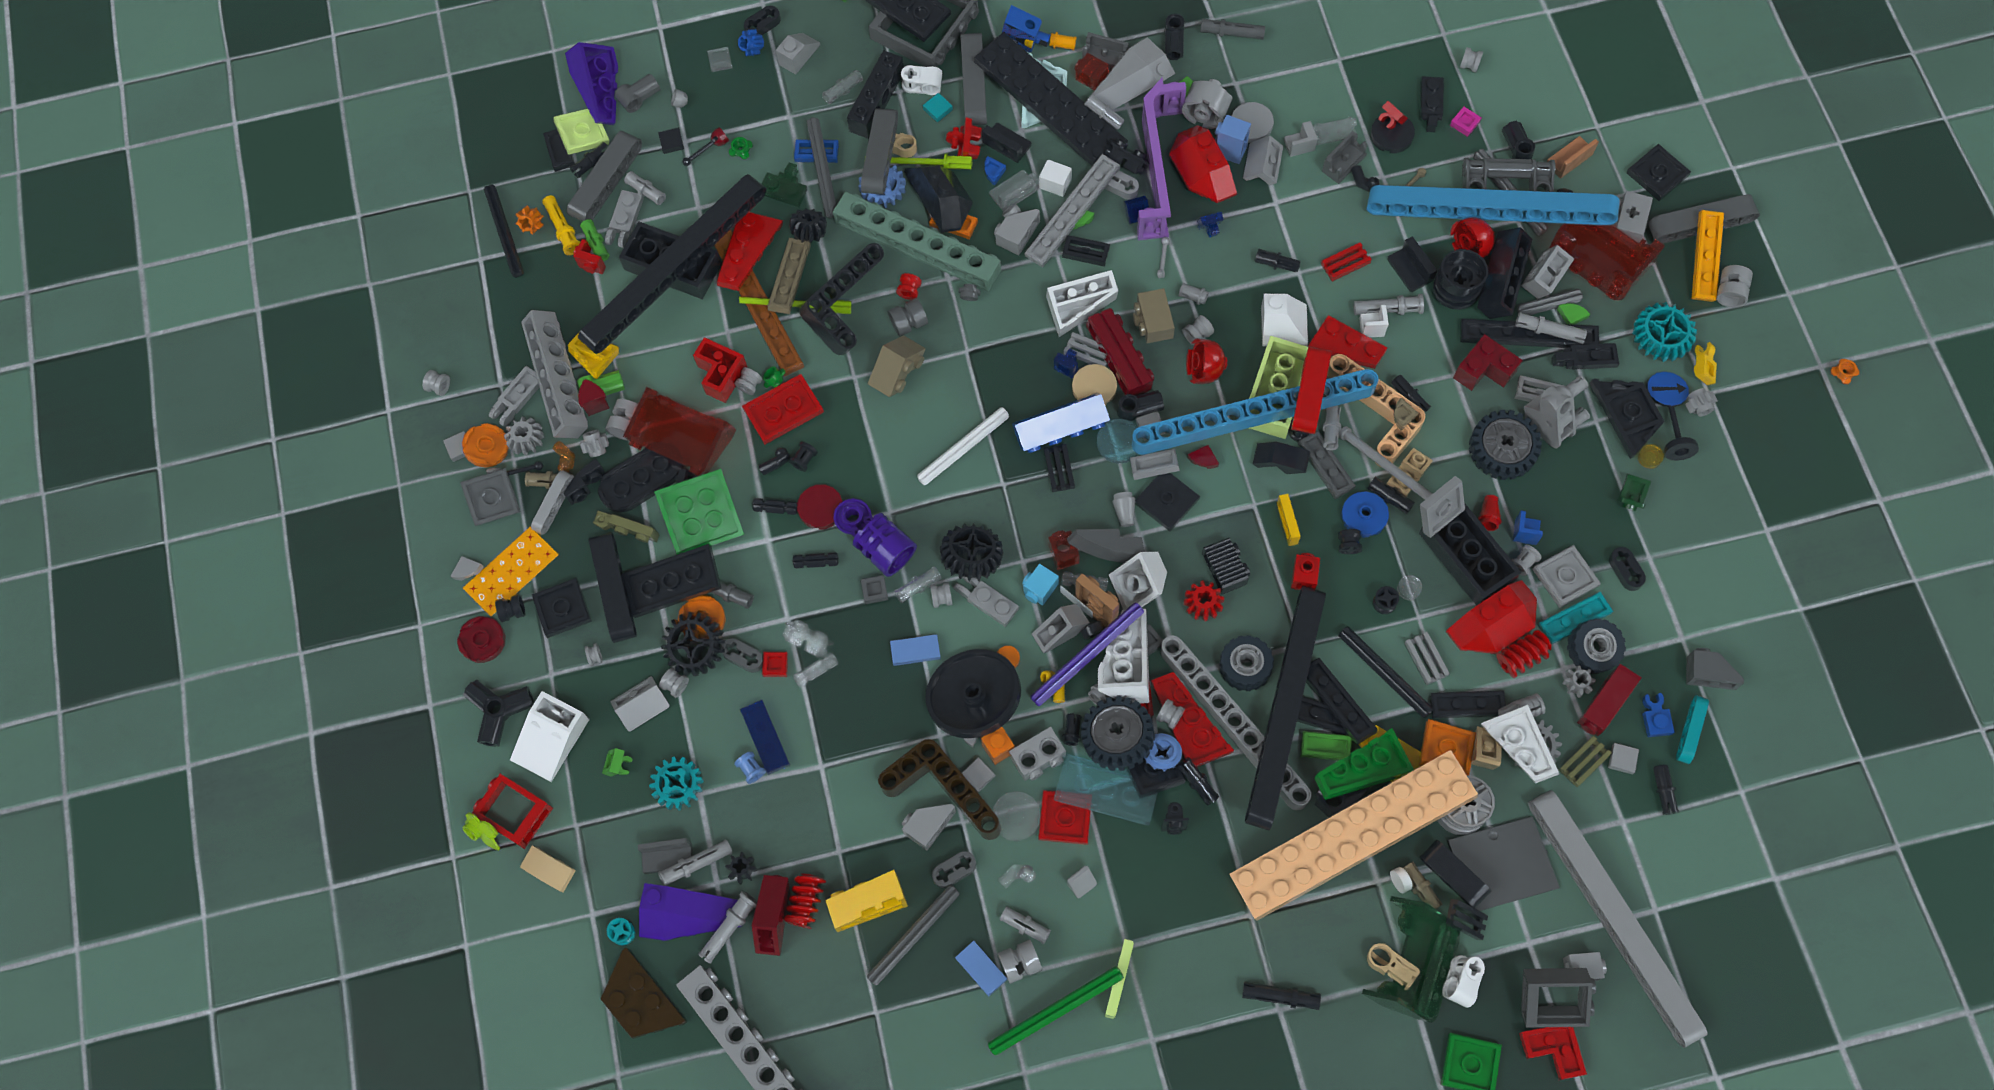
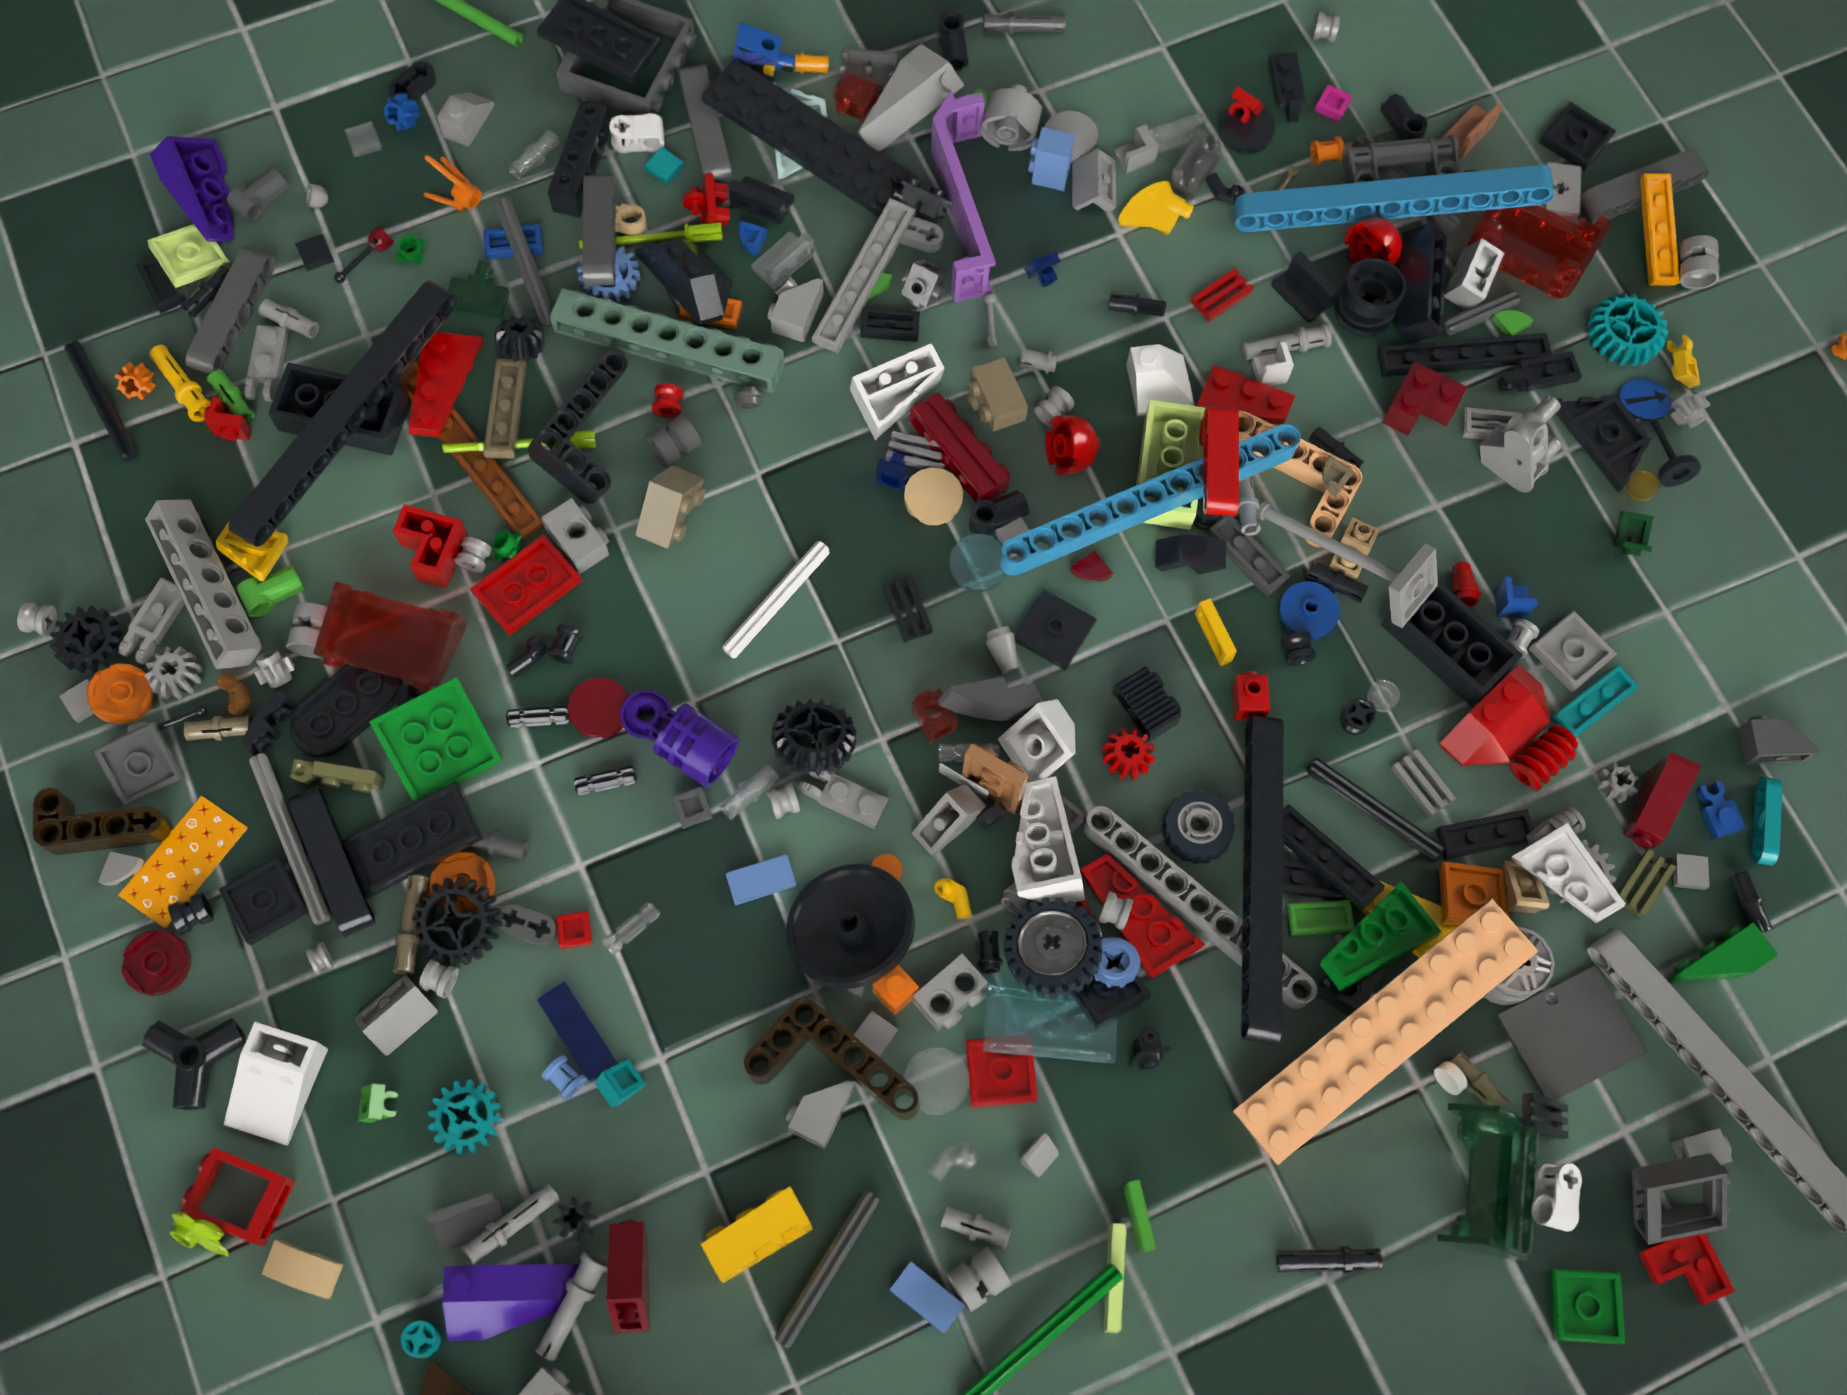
camera: 20 degrees left, 0 degrees up
light grey beam [531,470,574,535] -> none
dark red tile [578,379,610,416] -> none
clear hinge [782,619,834,658] -> none
red piece [783,873,826,929] -> none
dark grey beam [932,851,976,888] -> none
brick [1012,393,1110,453] -> none
medium azure brick [1022,564,1059,605] -> none
dark purple axle [1030,602,1144,706] -> none
white panel [1039,160,1072,197] -> none
light grey axle [1084,94,1124,130] -> none
clear blue tile [1124,195,1149,224] -> none
light grey tile [1130,448,1180,480] -> none
red wedge [1169,125,1237,203] -> none
black pin [1177,757,1219,806] -> none
tan piece [1367,943,1420,990] -> none
black beam [1419,839,1492,908] -> none
wheel [1469,410,1542,480] -> none
light grey pin [1515,312,1587,344] -> none
black wheel [1567,619,1626,674] -> none
black beam [1609,547,1646,591] -> none
none -> dark brown beam [33,788,173,855]
none -> black gear [50,605,123,673]
none -> light grey axle [249,753,332,925]
none -> dark tan pin [393,875,429,975]
none -> orange plant [424,155,482,212]
none -> light grey brick [541,498,609,574]
none -> teal slope [595,1058,646,1108]
none -> flat silver brick [901,259,948,308]
none -> yellow arm [1118,181,1194,235]
none -> bright green tile [1123,1180,1156,1254]
none -> orange bush [1310,136,1344,165]
none -> green slope [1667,922,1779,984]

